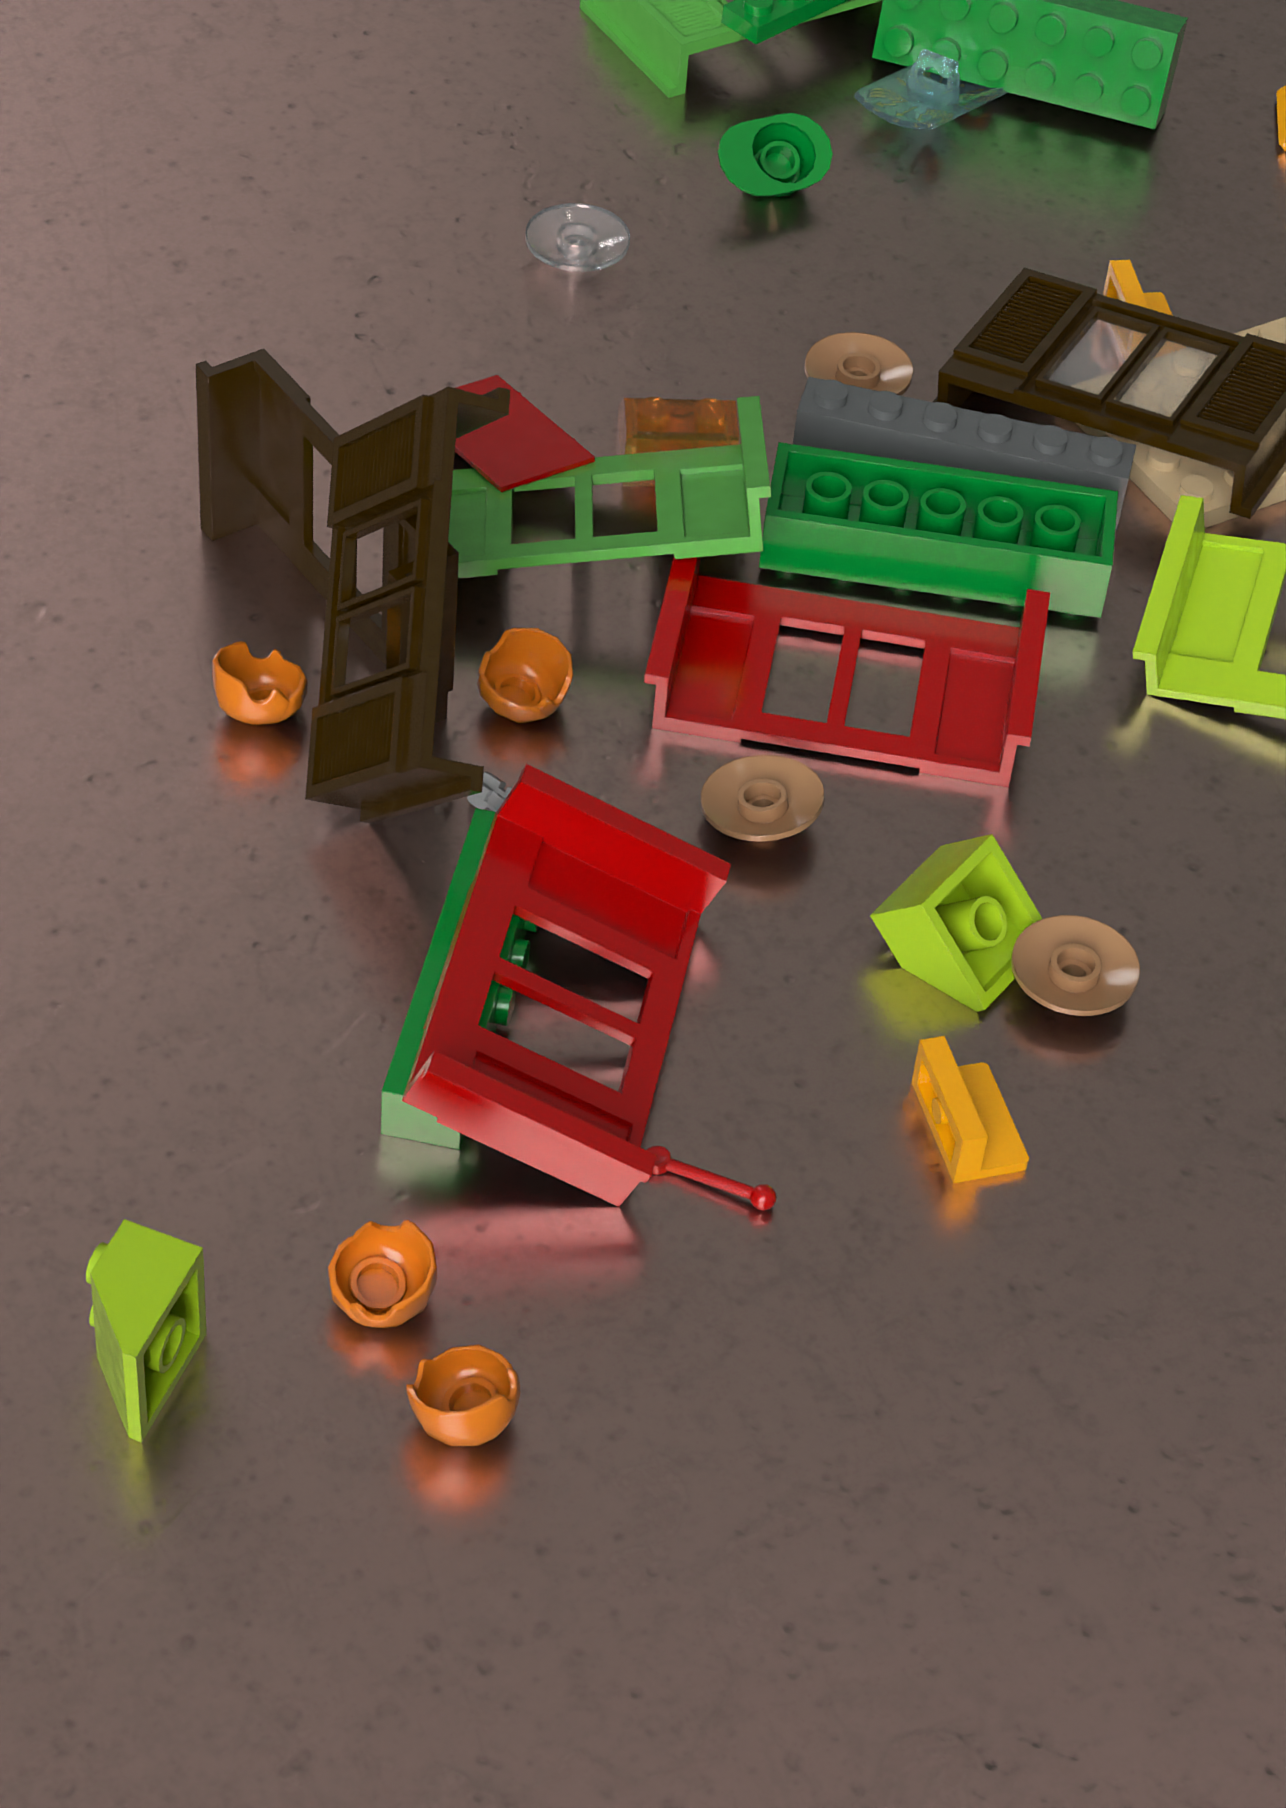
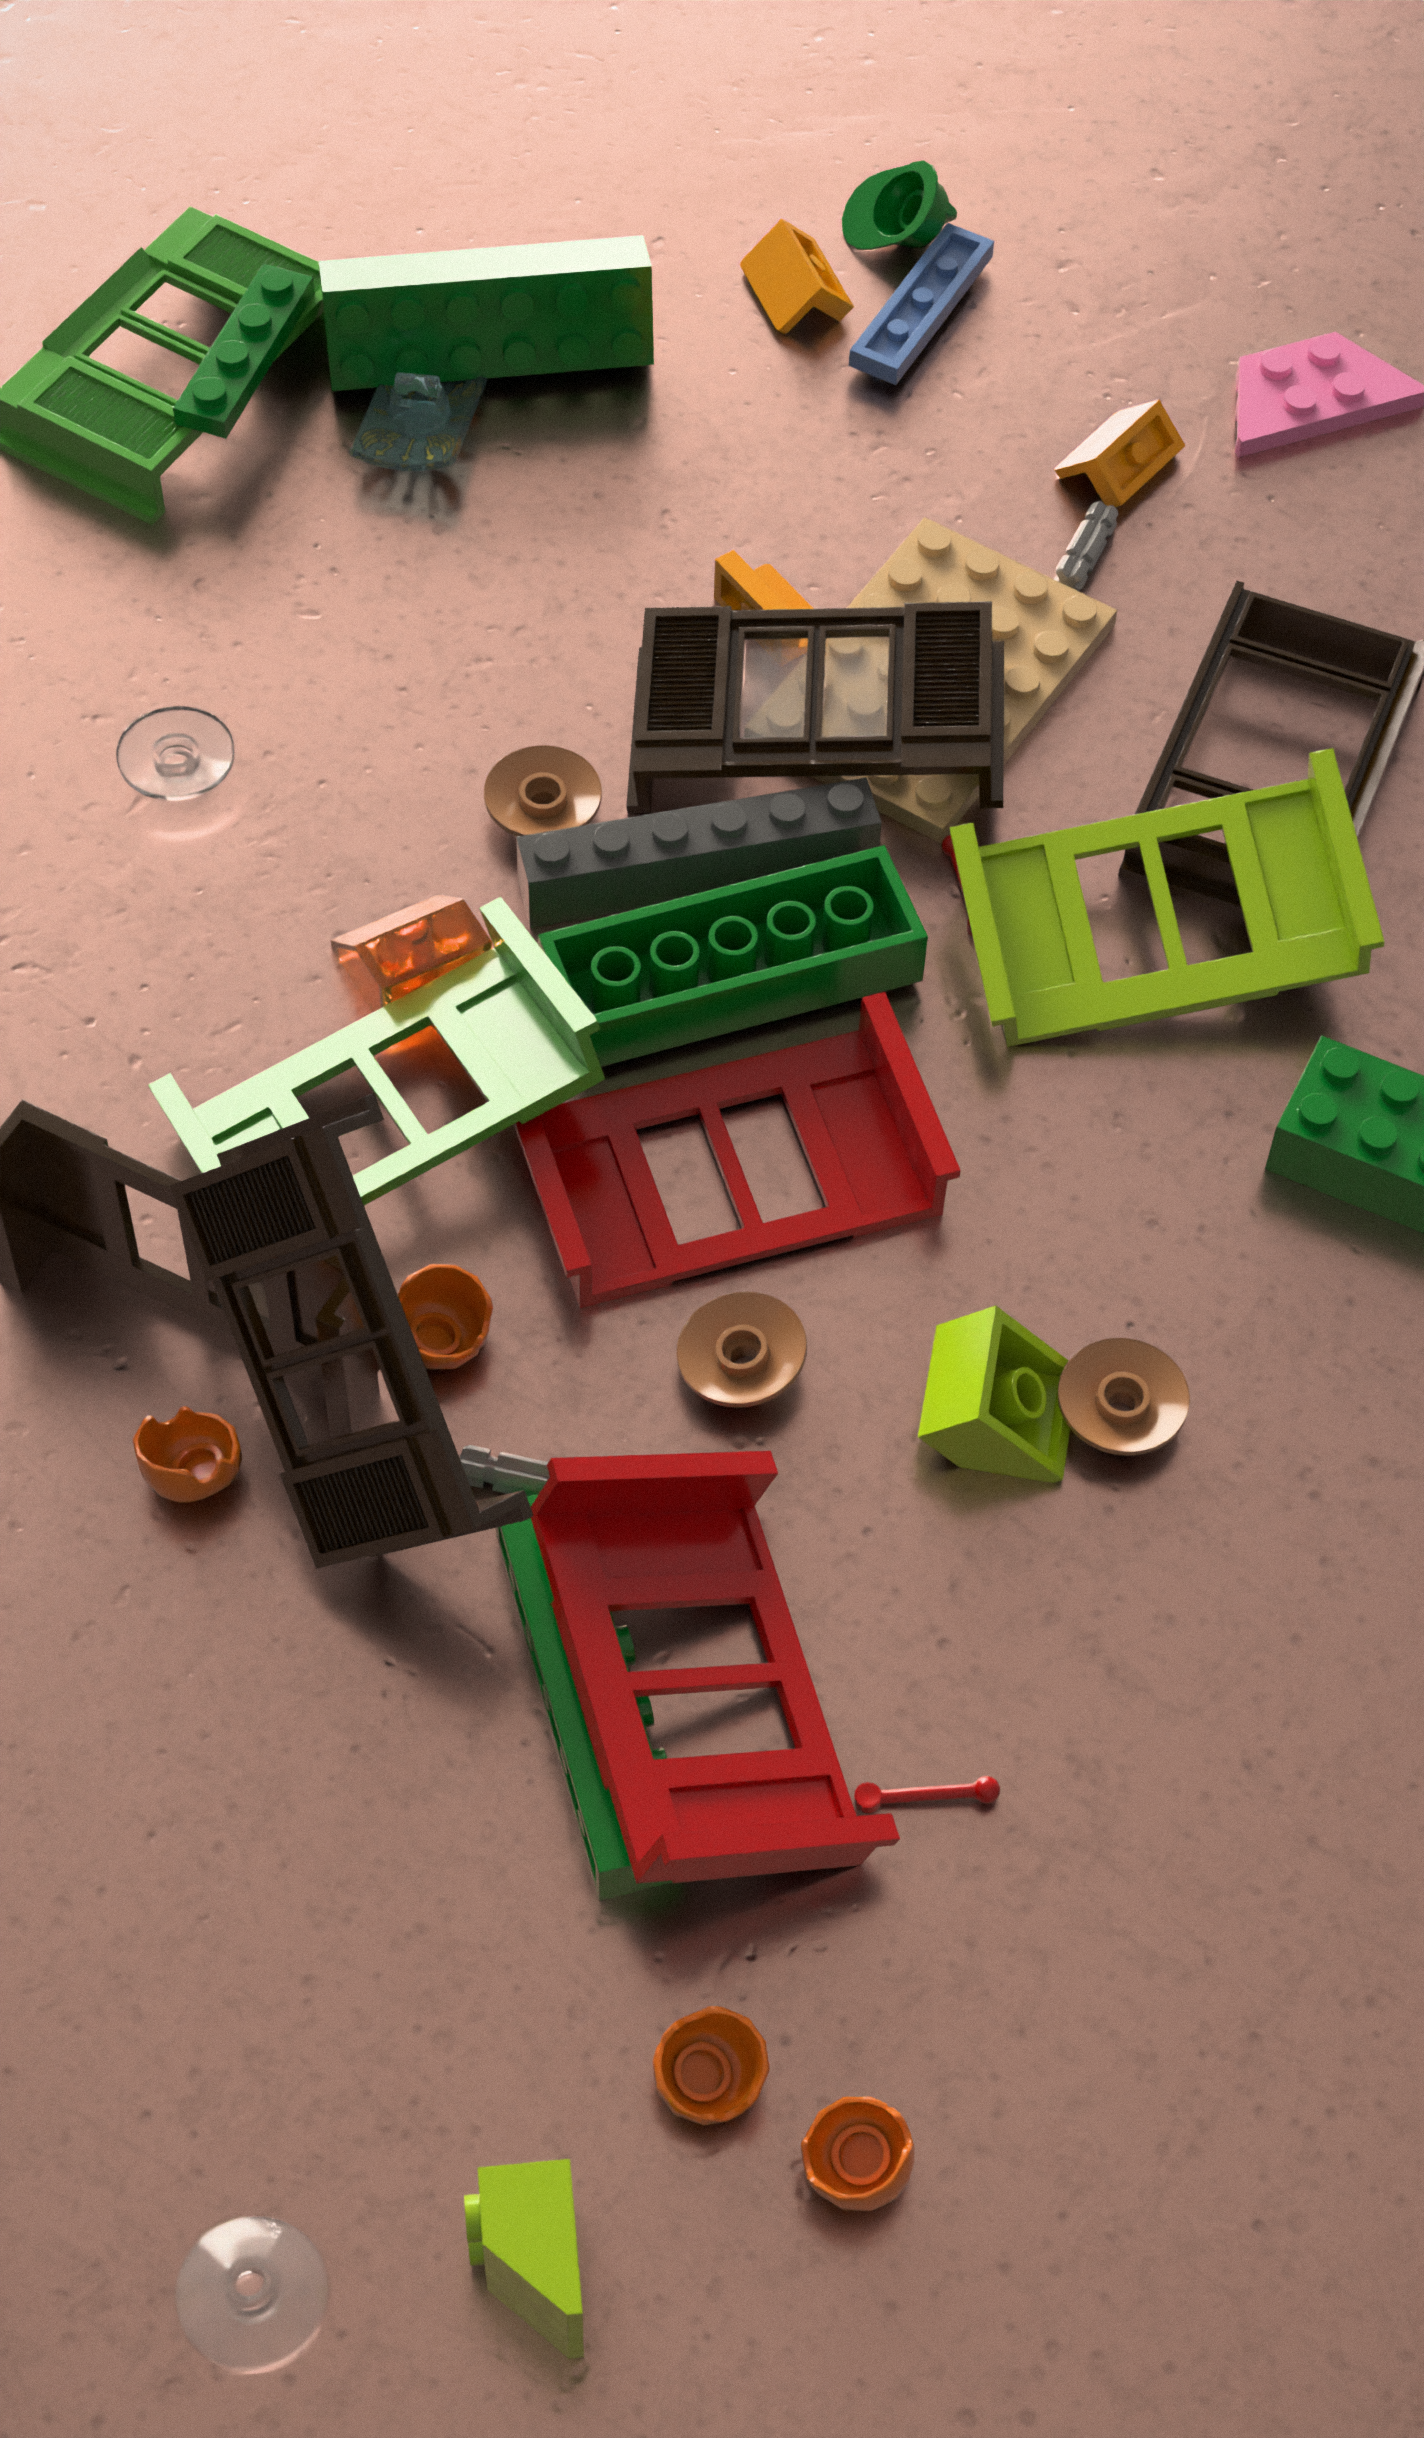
camera: 25 degrees left, 10 degrees up
red window [455,375,595,492] -> none
green piece [717,113,833,197] -> none
light orange panel [911,1036,1029,1184] -> none

